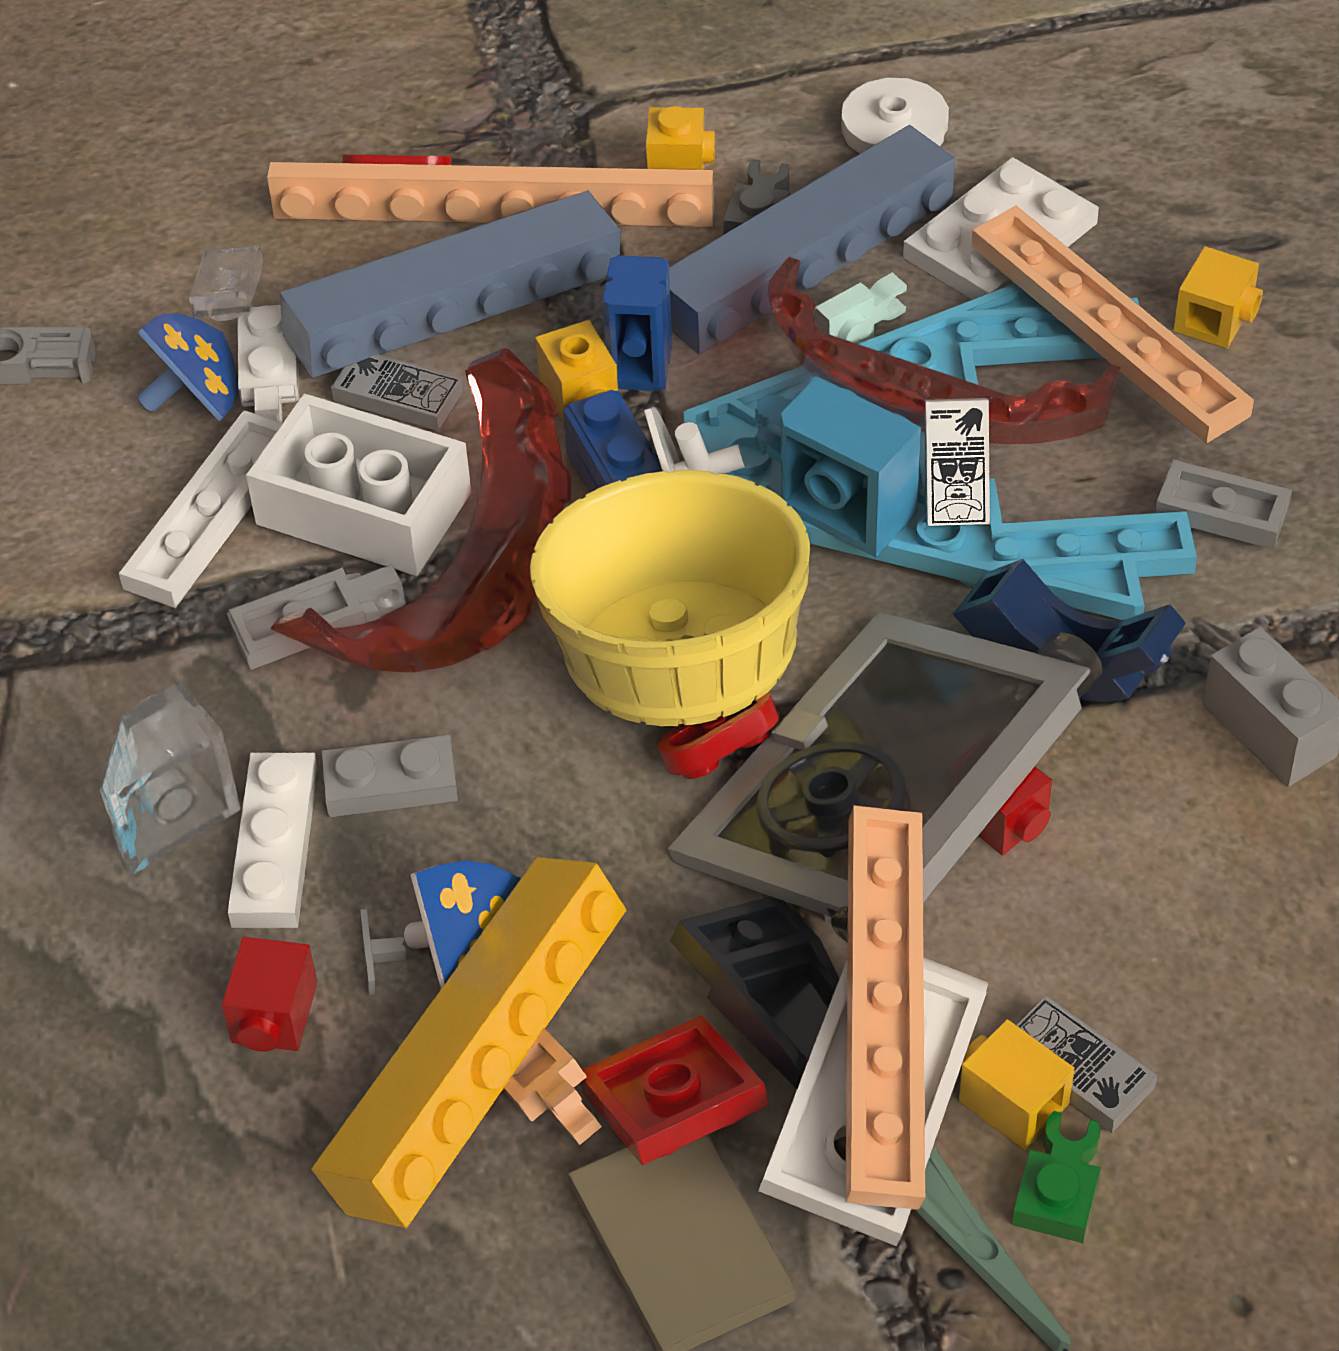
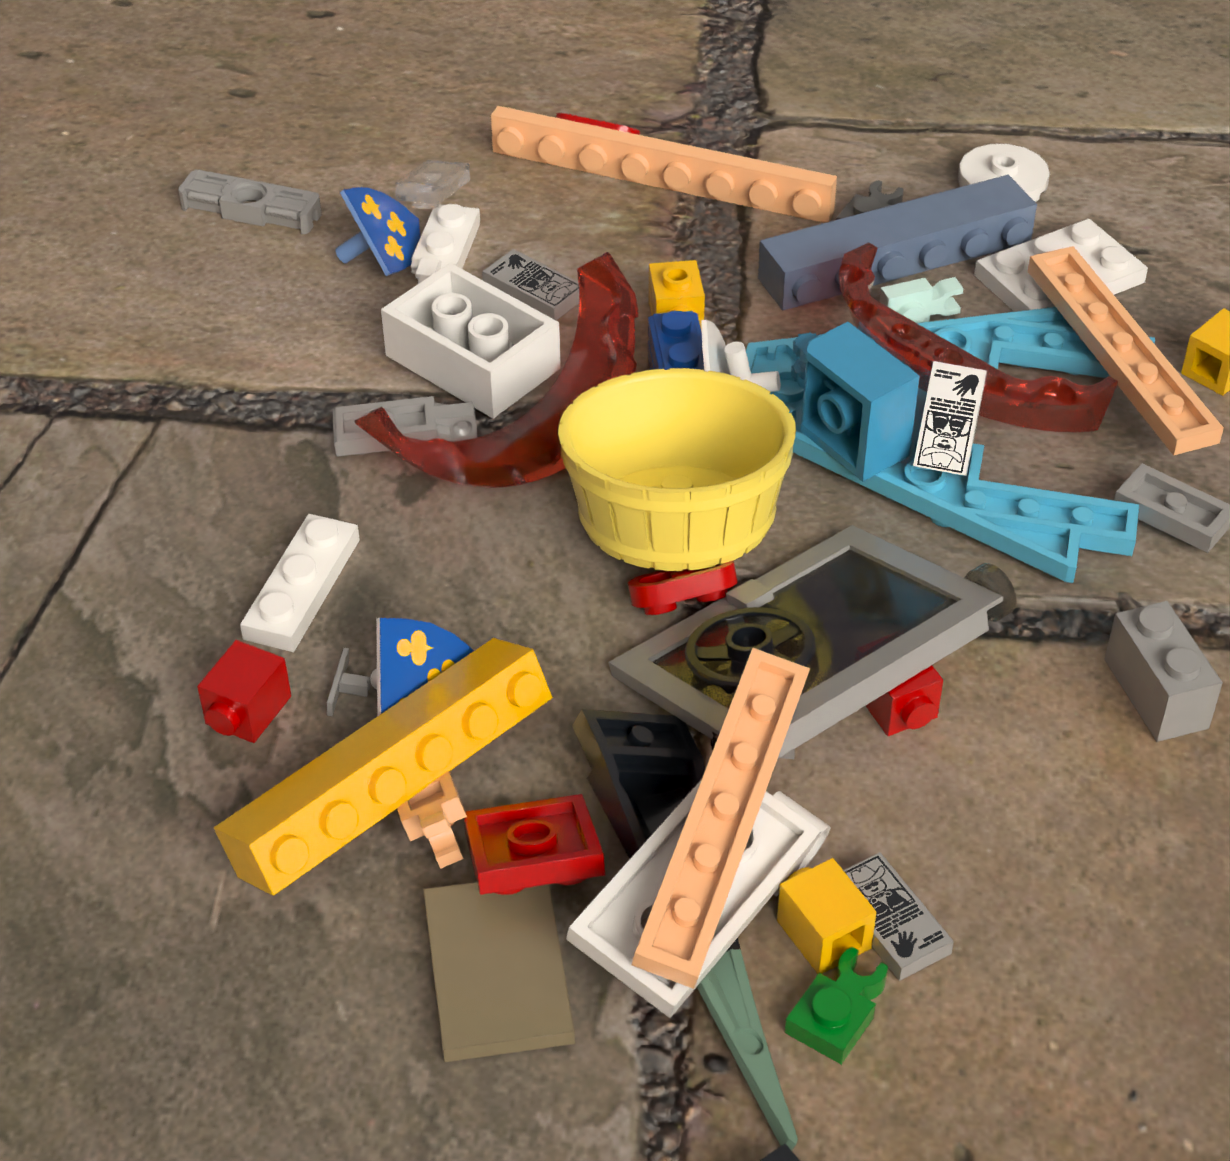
camera: 15 degrees right, 5 degrees down
clear slope [100,682,241,876] -> none
white plate [119,410,283,608] -> none
sand blue brick [280,190,621,378] -> none
light grey plate [322,735,458,817] -> none
blue brick [603,255,672,391] -> none
yellow brick [646,106,715,170] -> none
dark blue arch [953,559,1186,702] -> none

